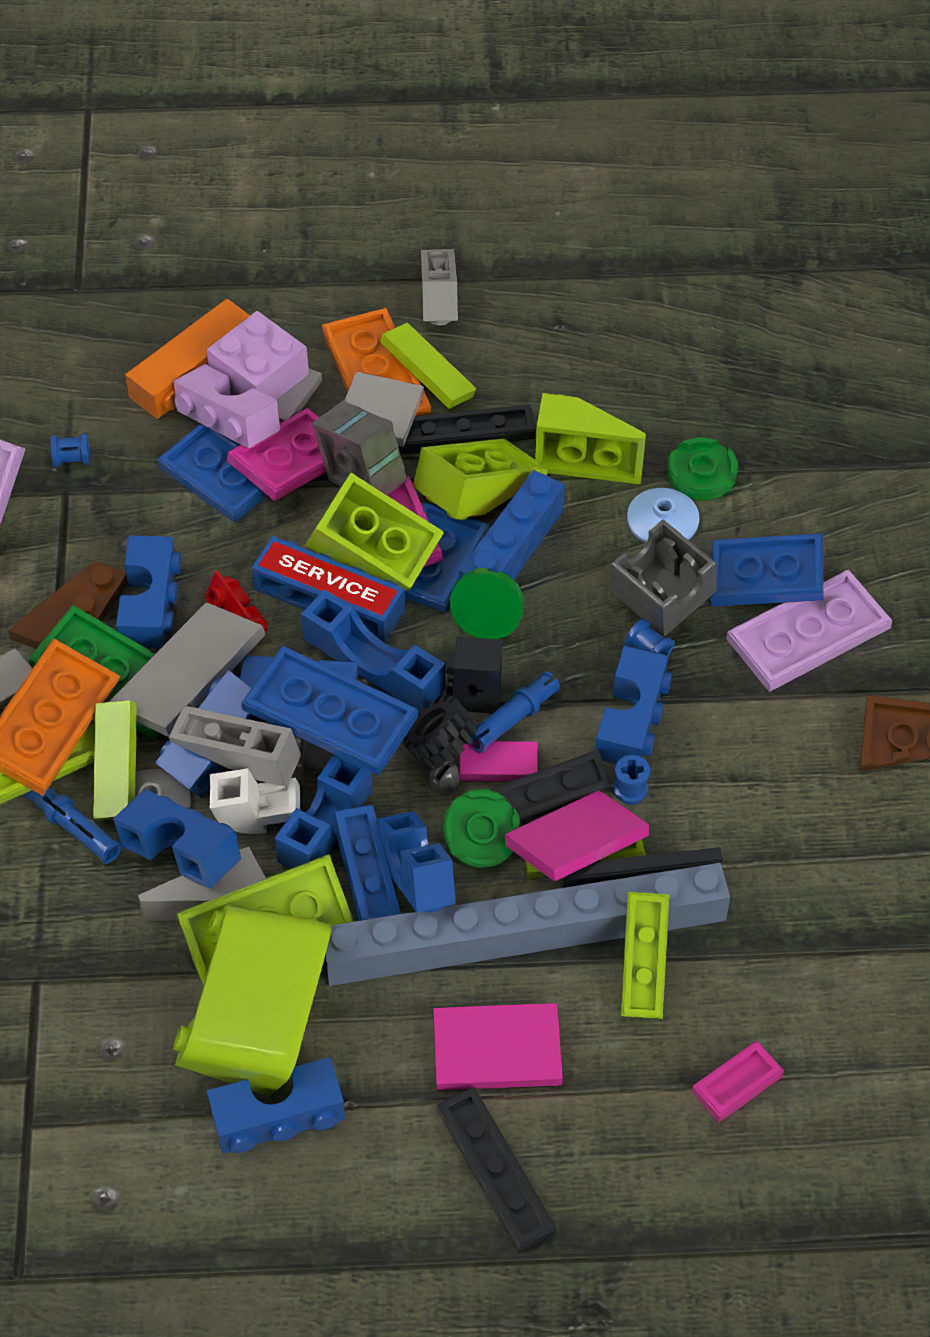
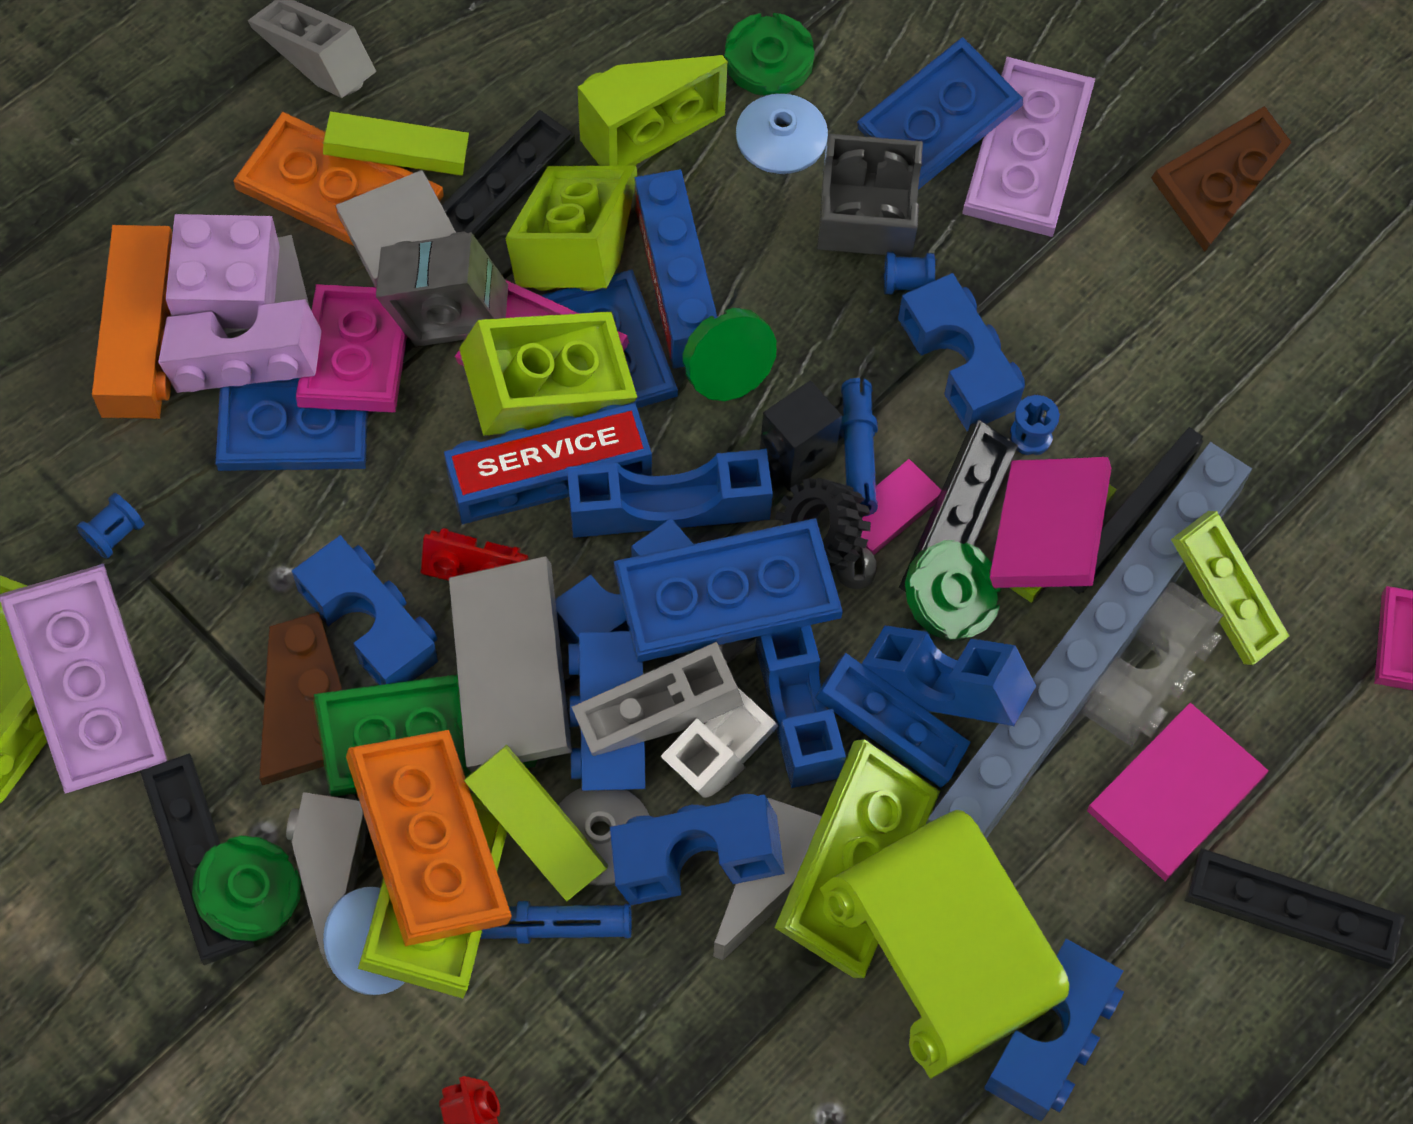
camera: 45 degrees left, 10 degrees up
none -> clear arch [1081,581,1223,747]

